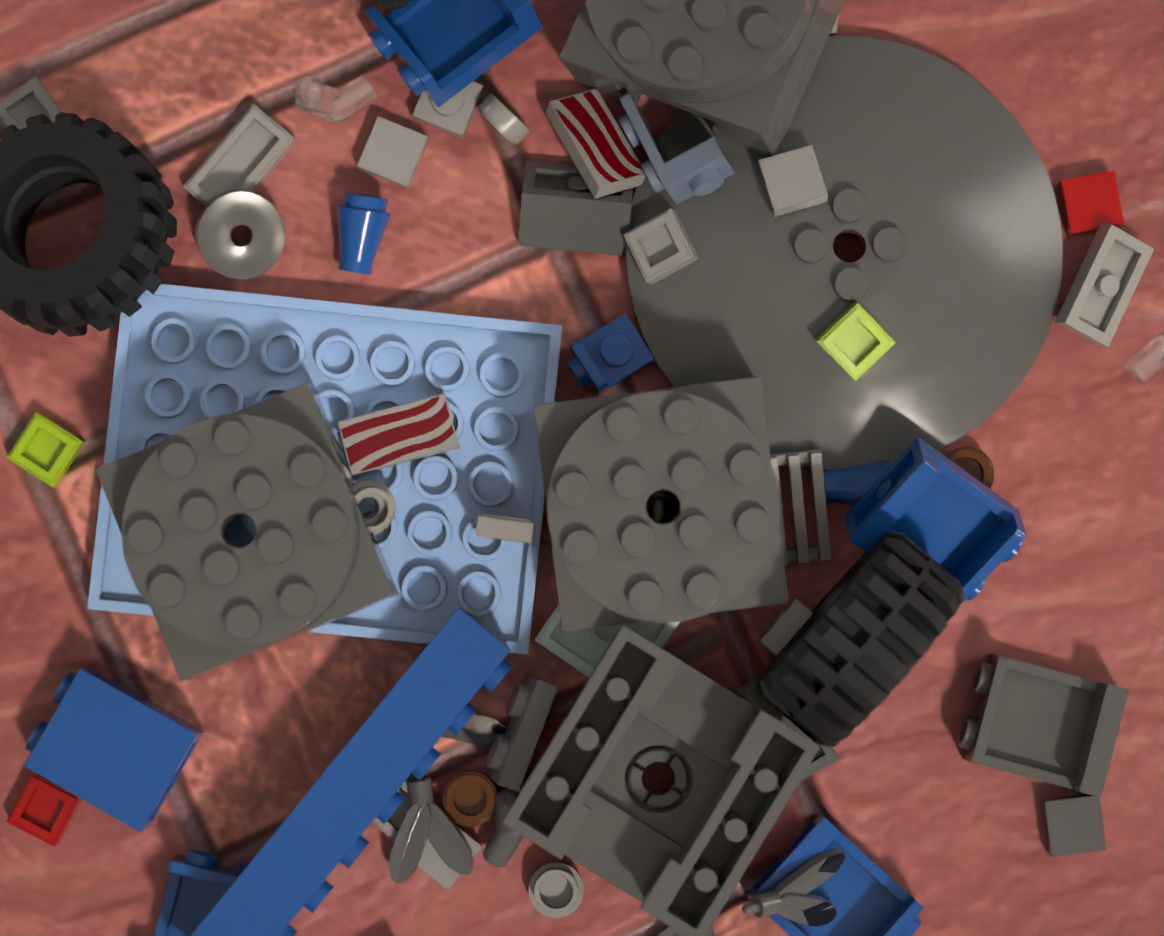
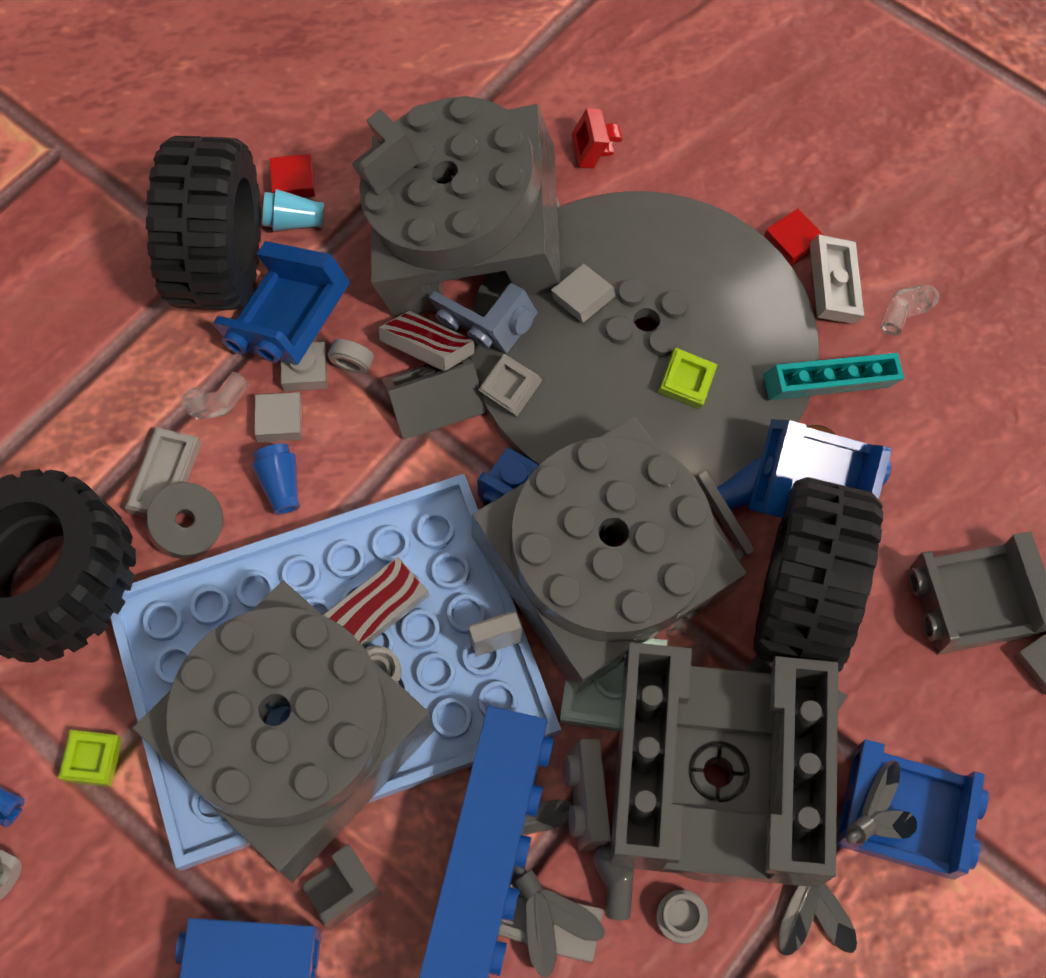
camera: 20 degrees left, 20 degrees down
reddish brown tile [443,770,498,827] -> none
light grey tile [756,599,813,656] -> none
none -> dark grey panel [303,844,381,930]
none -> teal piece [763,353,904,401]

